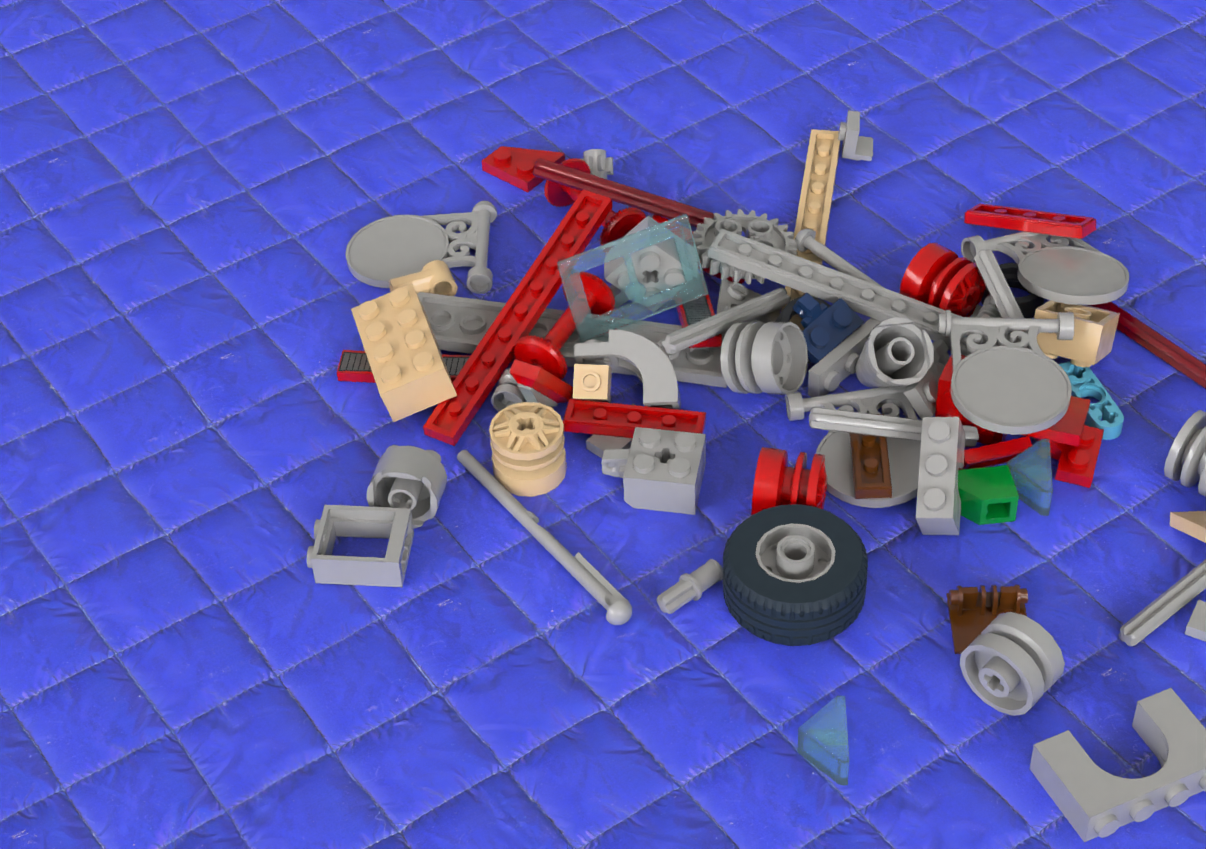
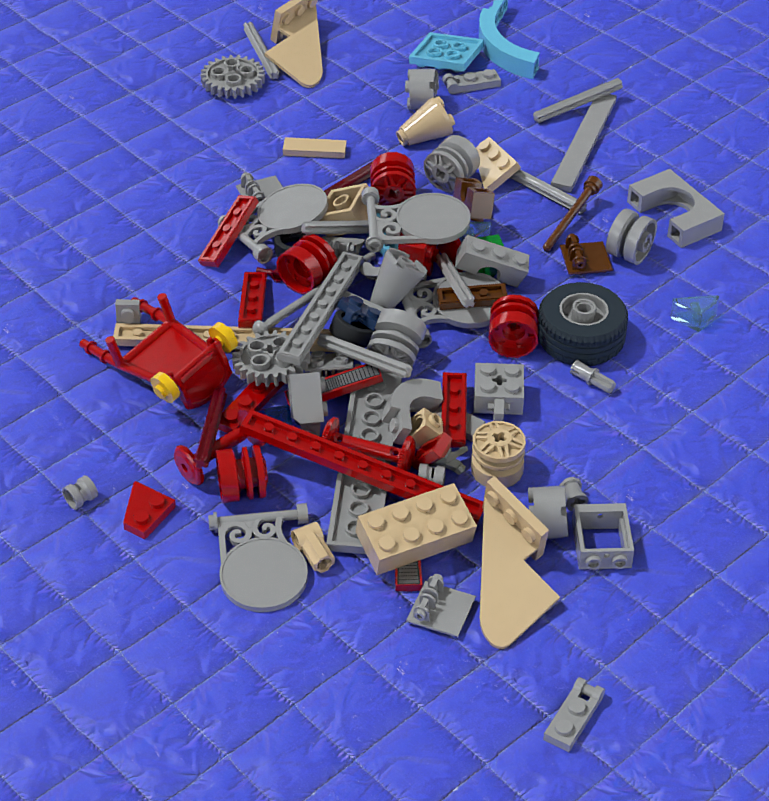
camera: 100 degrees left, 0 degrees up
light grey bar [457,450,632,625] -> none
clear light blue door [557,214,709,343] -> none
light grey gear [580,149,614,179] -> none
none -> light grey wheel [62,475,98,510]
none -> red piece [79,293,238,410]
none -> red wheel [215,445,268,503]
none -> light grey hinge [236,172,283,202]
none -> red tile [238,272,267,328]
none -> red wheel [370,152,416,206]
none -> light grey hinge [406,574,476,637]
none -> arch [453,177,495,222]
none -> tan piece [479,476,560,649]
none -> reddish brown piece [543,176,603,252]
none -> light grey plate [543,677,605,752]
none -> light grey bush [559,477,589,511]

